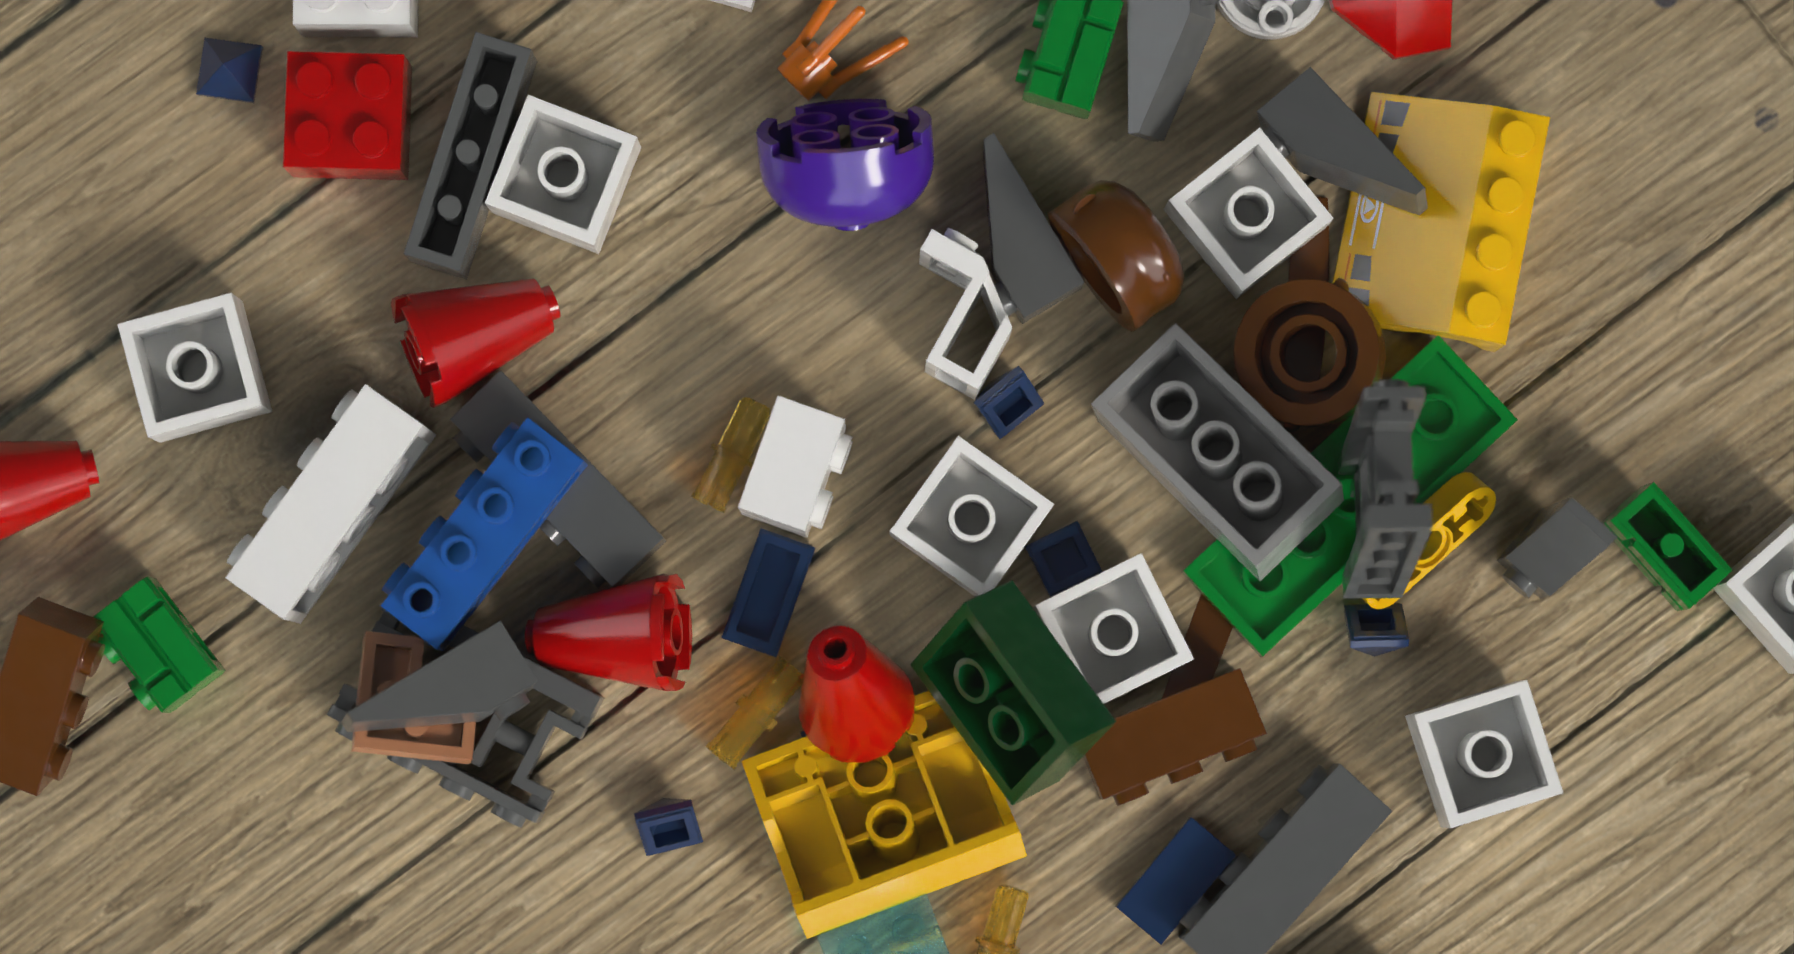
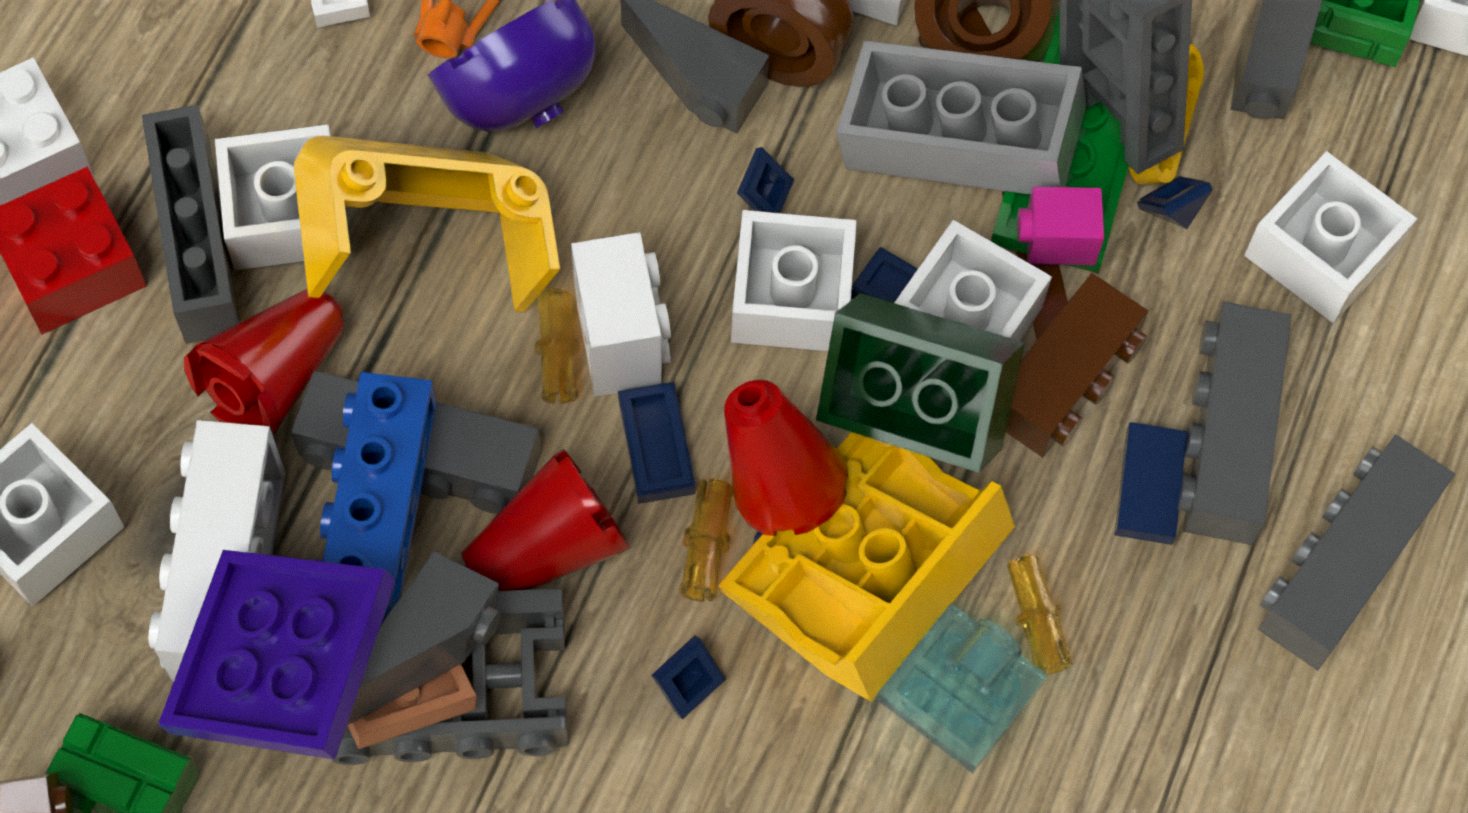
camera: 30 degrees left, 20 degrees down
white piece [919,228,1012,400] -> none
none -> dark purple plate [158,550,396,760]
none -> yellow windscreen [294,136,560,312]
none -> dark pink brick [1017,187,1104,265]

